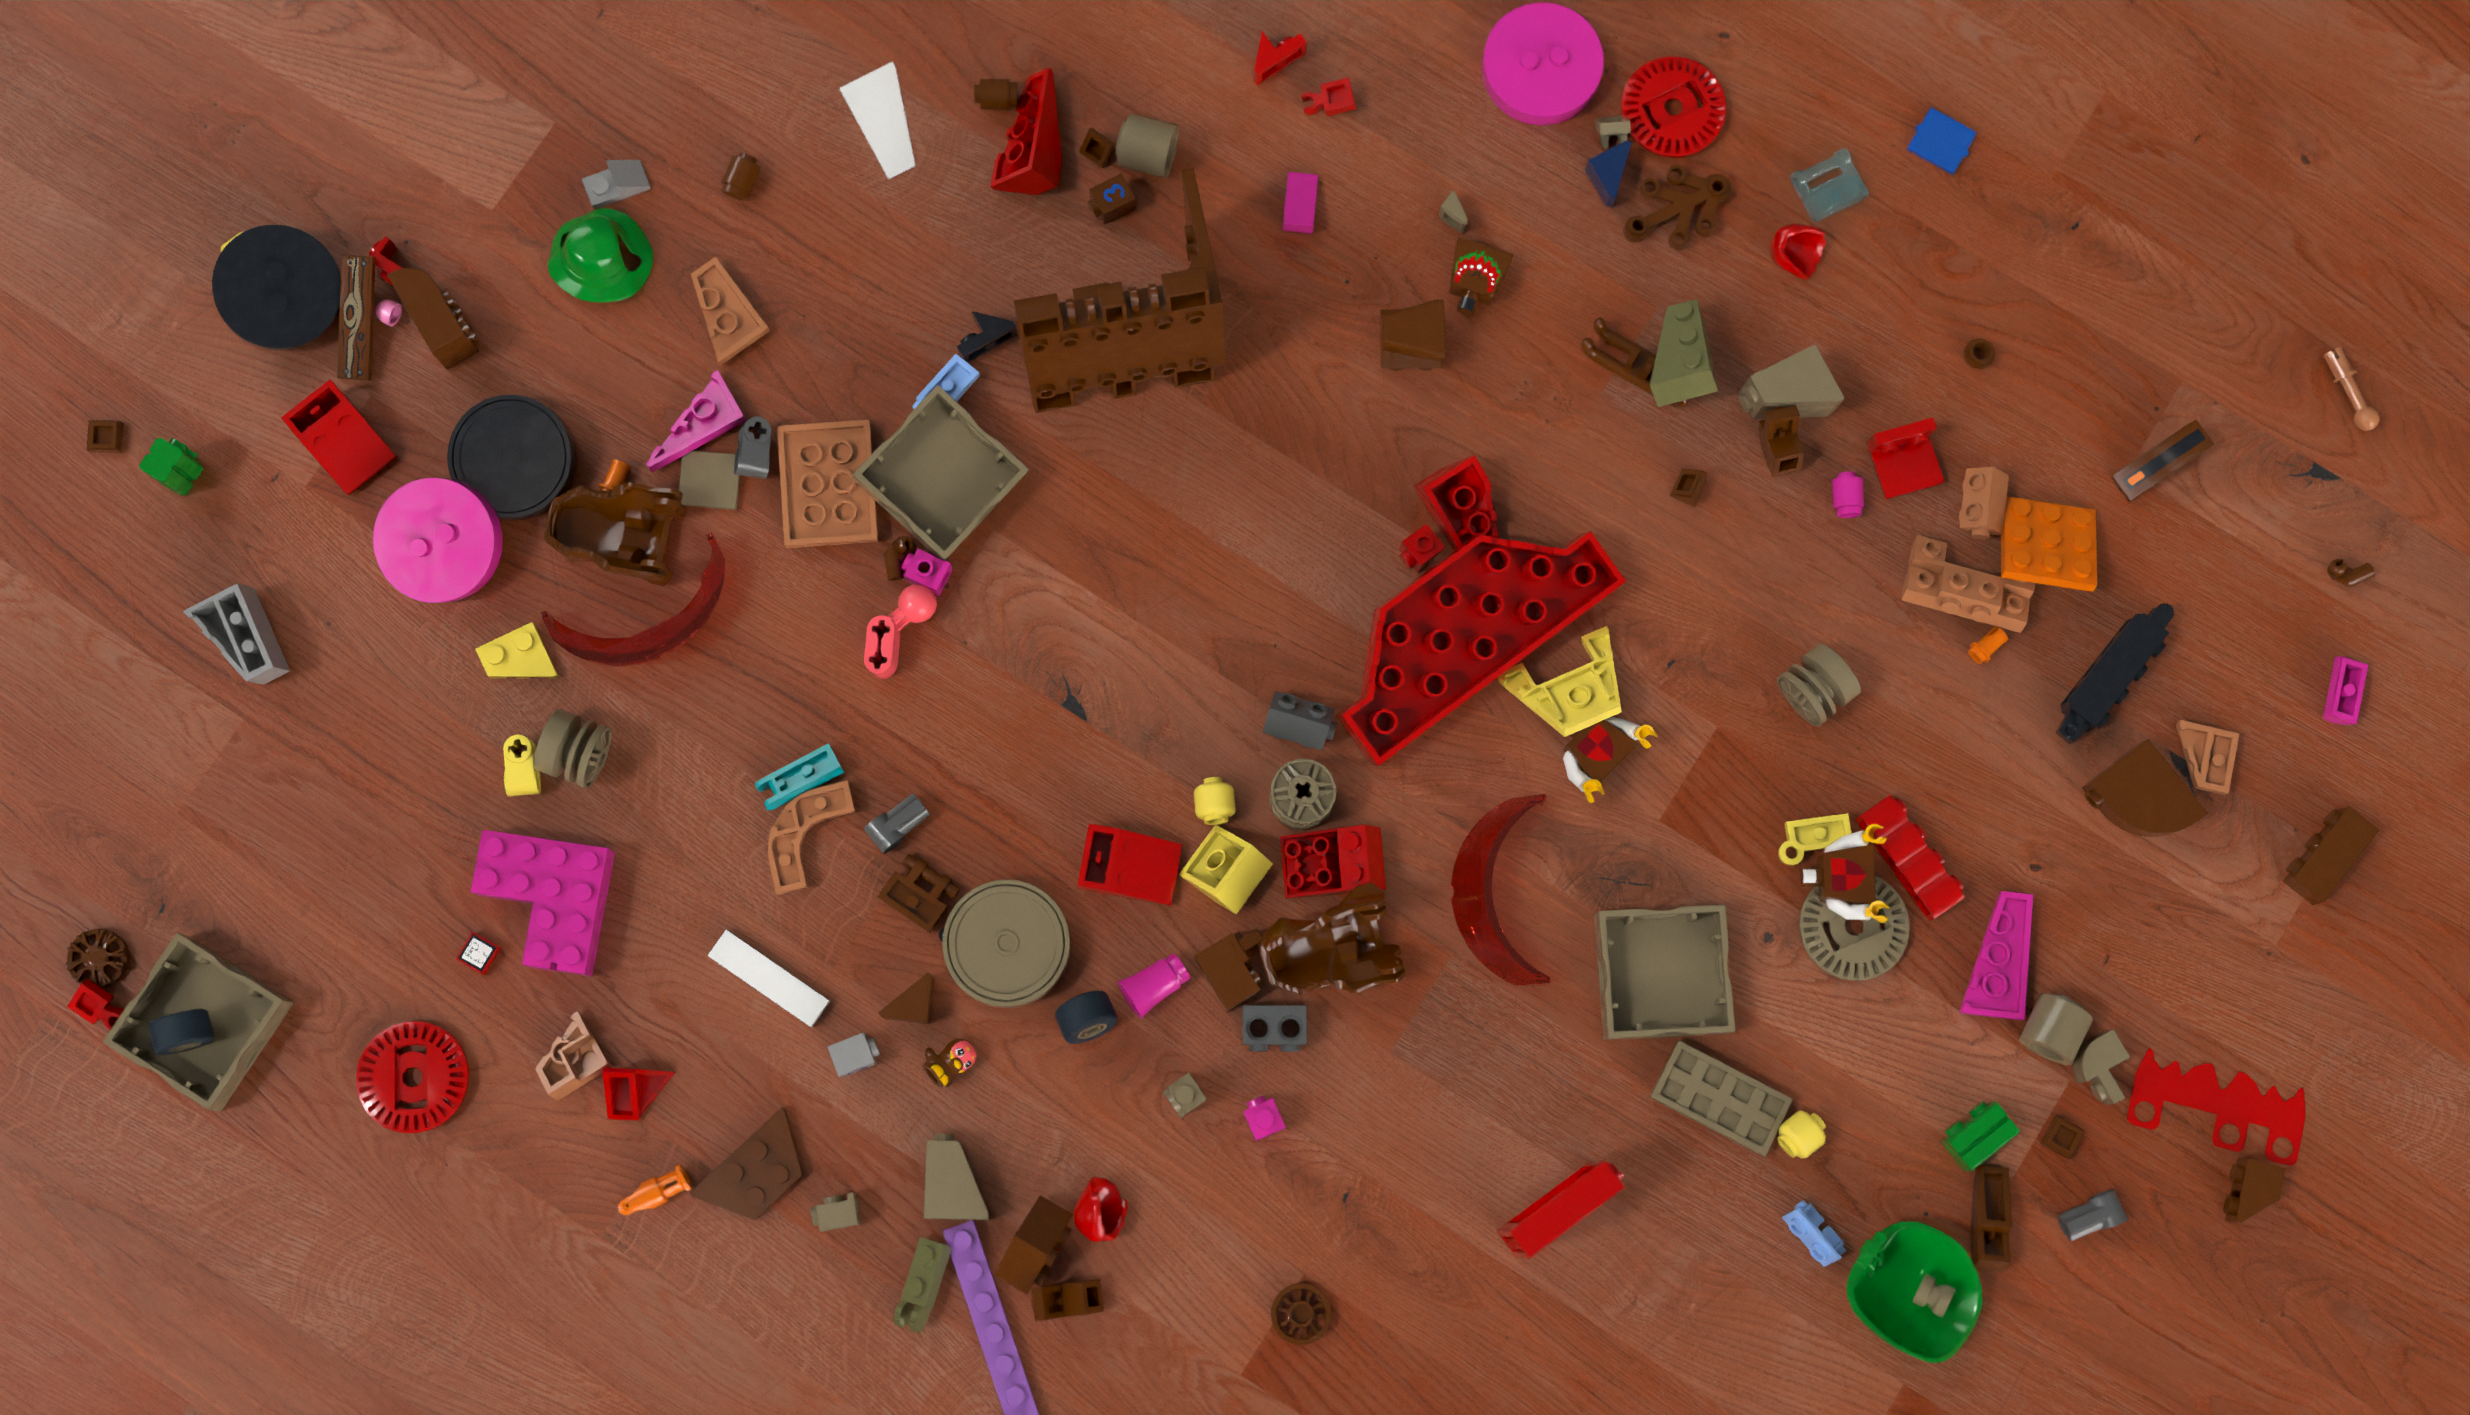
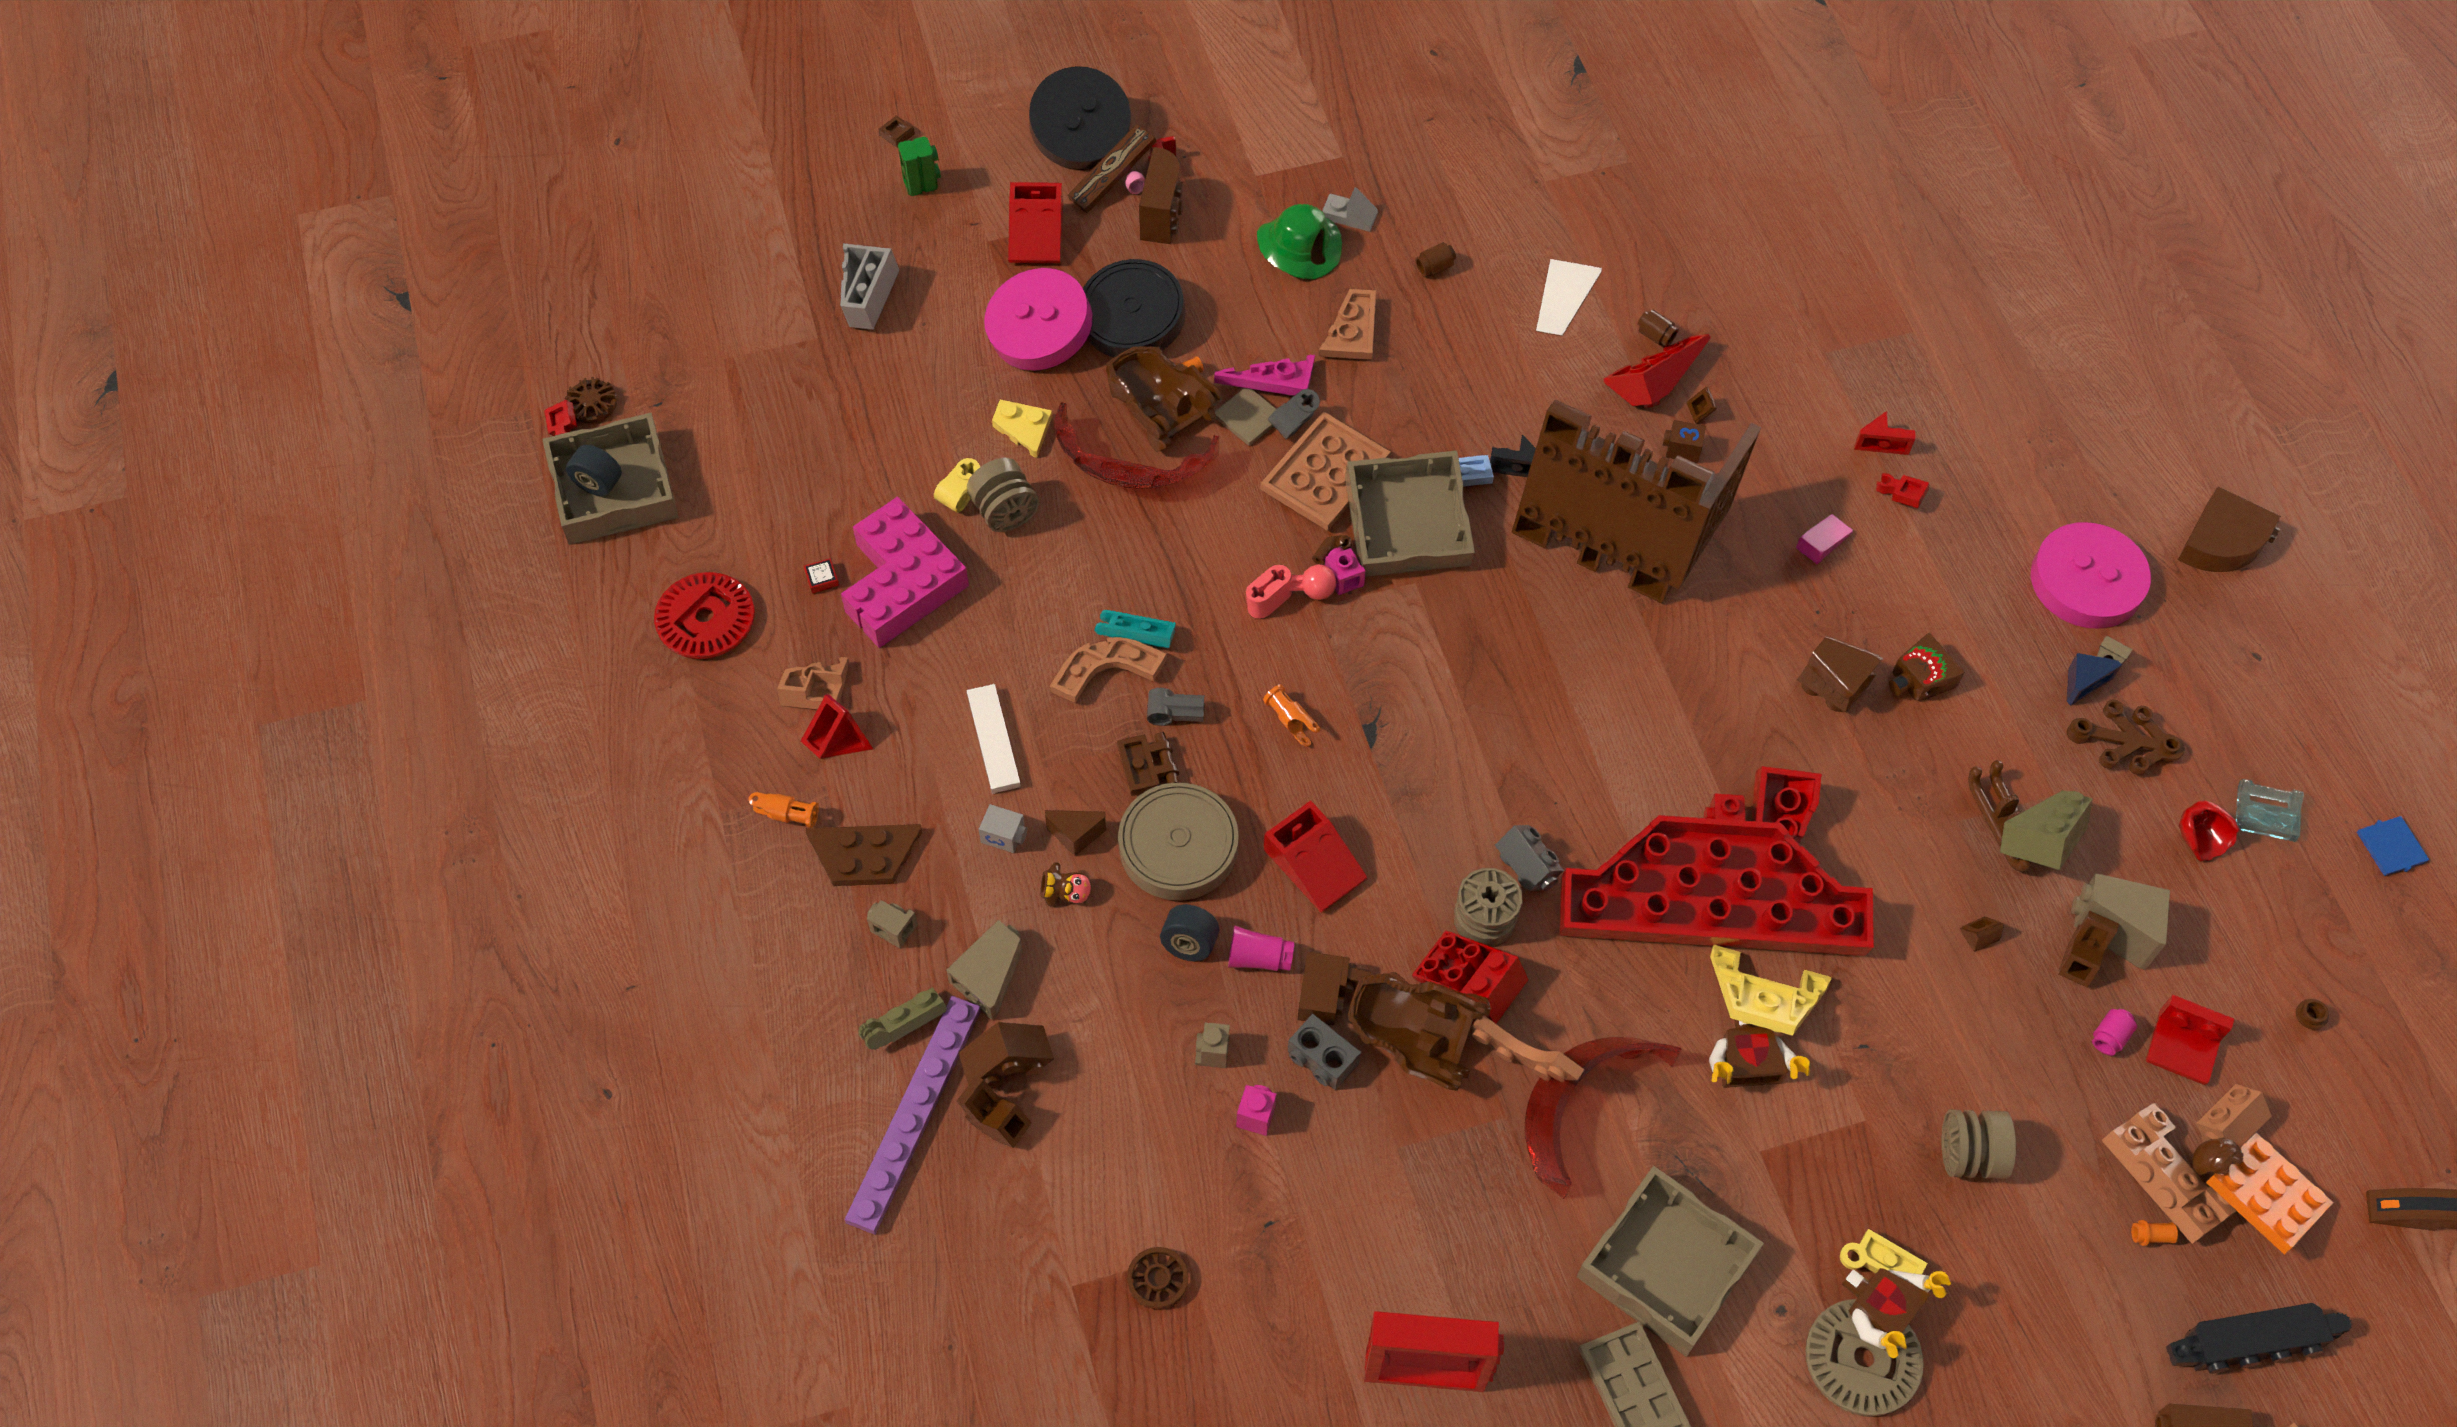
camera: 45 degrees right, 20 degrees down
red hair [1073,1177,1128,1242] -> none
dark tan piece [1116,113,1179,178] -> none
light yellow slope [1179,825,1273,914] -> none
light yellow head [1194,777,1236,825] -> none
dark tan slope [1438,190,1468,233] -> none
red piece [1621,56,1726,158] -> none
red brick [1855,795,1965,921] -> none
none -> orange piece [1263,684,1320,747]
none -> nougat plate [1470,1015,1584,1082]
none -> reddish brown hair [2192,1138,2244,1175]

